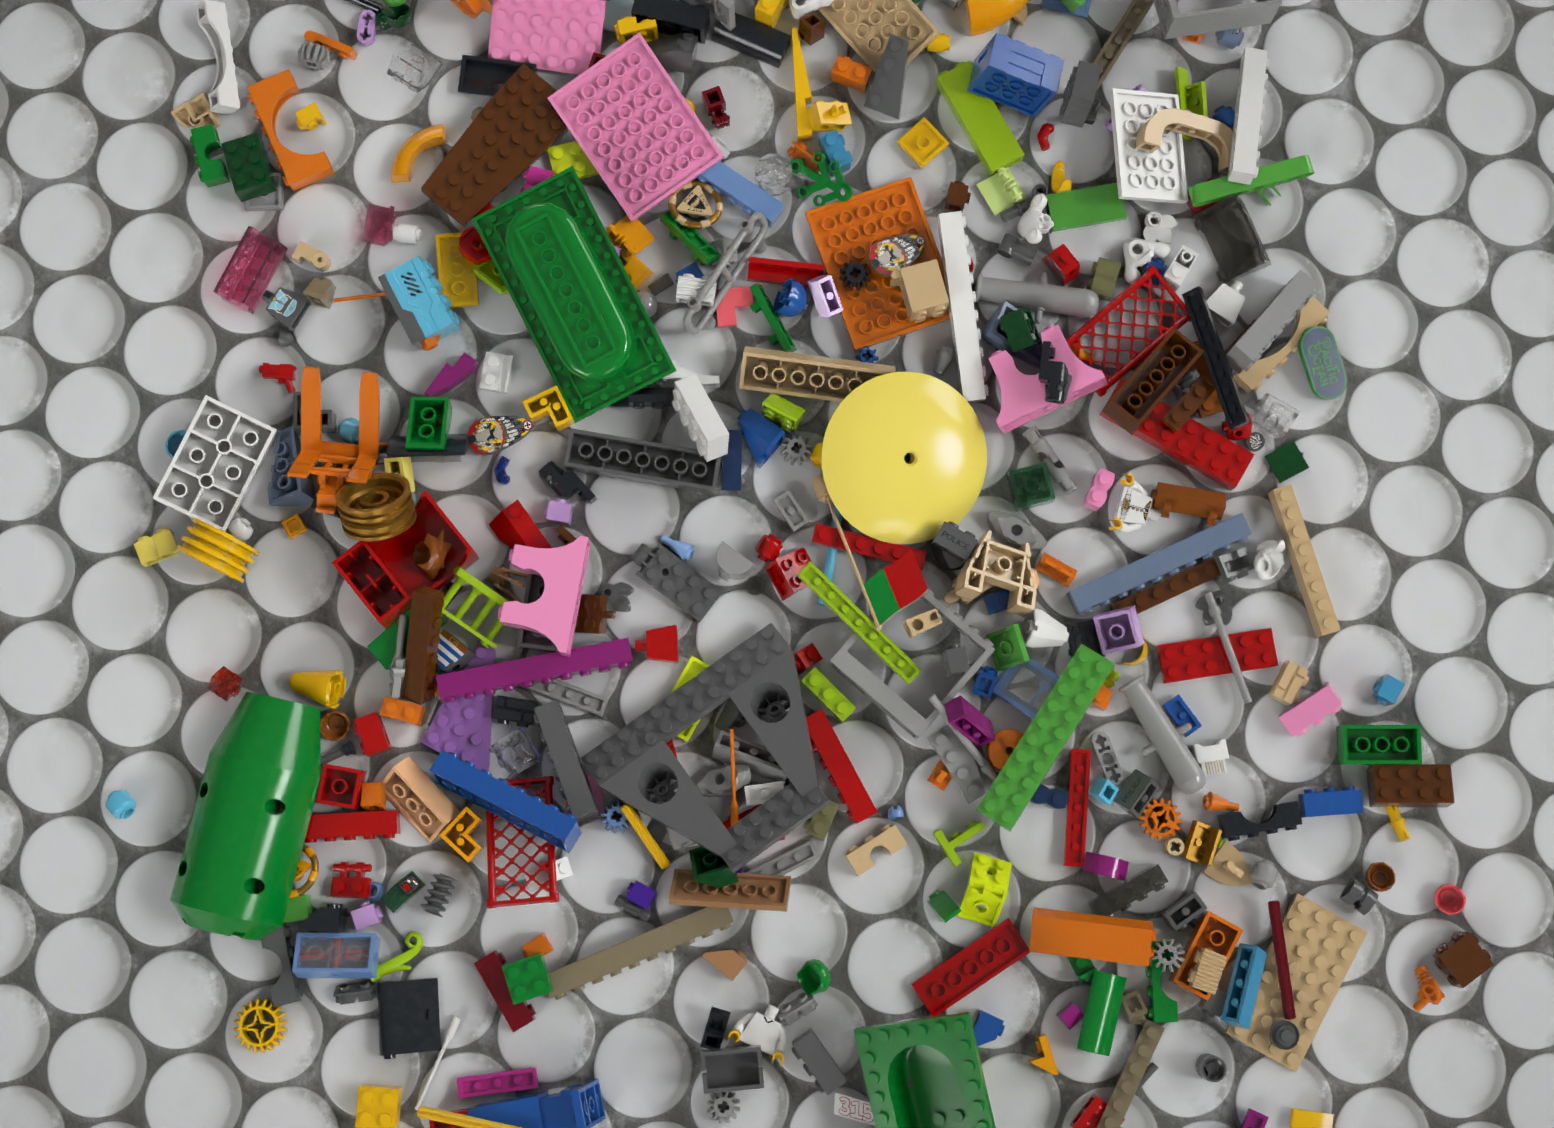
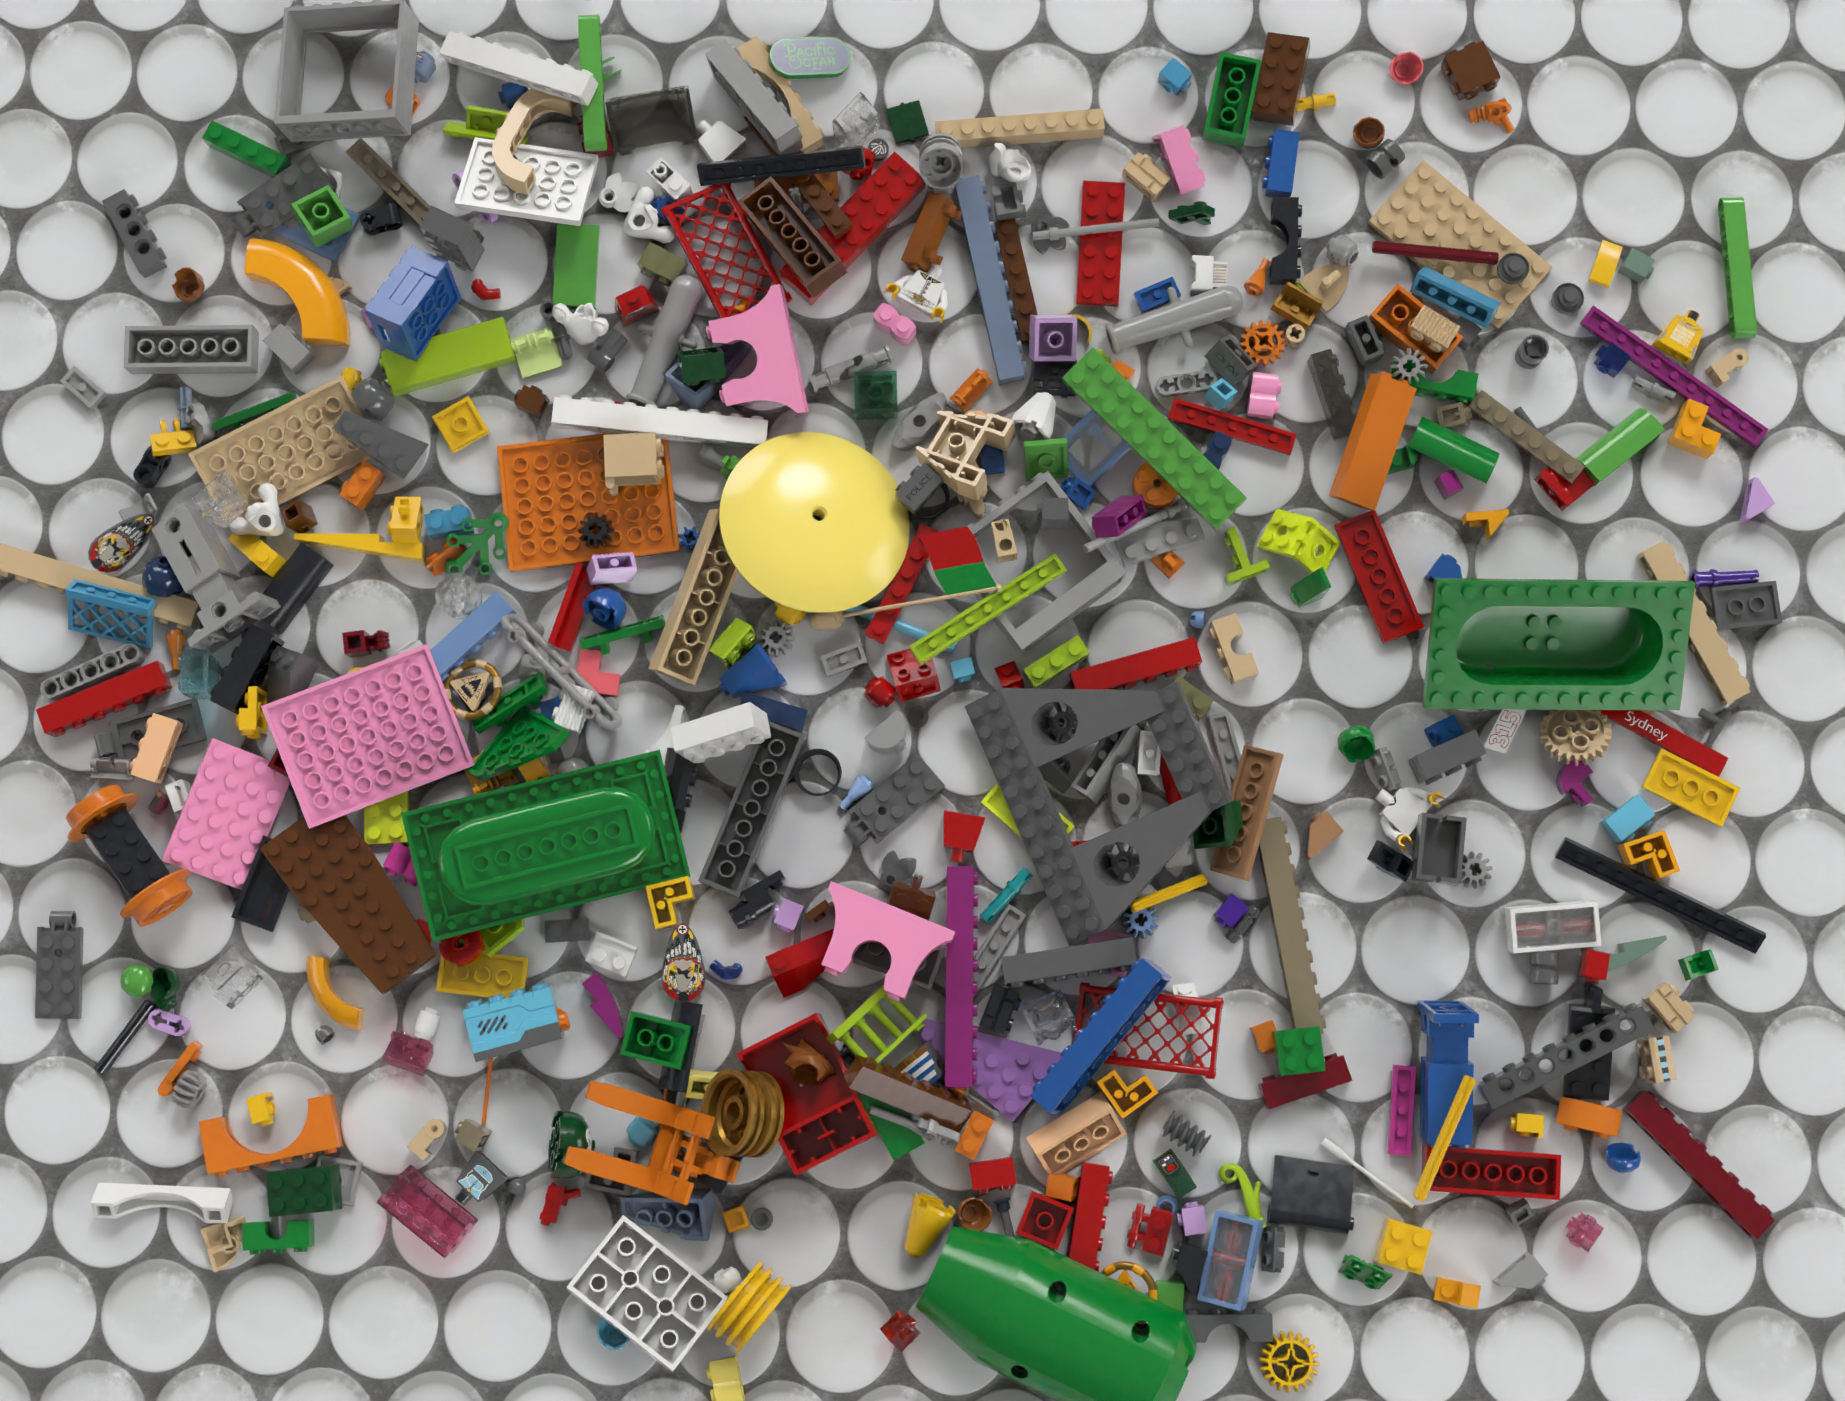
camera: 70 degrees left, 0 degrees up
medium nougat plant [489,567,528,603] -> none
orange piece [729,729,739,826] -> none
shield [869,234,926,276] -> none
black plate [1039,341,1072,404] -> none
yellow helmet [1051,161,1071,193] -> none
magenta brick [1082,852,1129,881] -> none
none -> dark grey hinge [315,1025,335,1045]
none -> dark grey cylinder [351,378,394,421]
none -> black piece [360,203,403,235]
none -> green plate [467,706,570,782]
none -> dark grey plate [545,918,590,943]
none -> dark green cylinder [548,1111,595,1179]
none -> bright green plate [720,455,740,480]
none -> dark grey tile [751,1208,773,1231]
none -> black tyre [794,749,842,796]
none -> light grey wheel [919,133,963,189]
none -> medium azure plate [950,657,975,684]
none -> teal pin [980,867,1033,924]
none -> dark green hinge [1168,201,1215,225]
none -> bright pink brick [1246,372,1282,420]
none -> green hinge [1338,1254,1393,1290]
none -> blue bracket [1424,715,1464,748]
none -> dark grey plate [1551,283,1584,315]

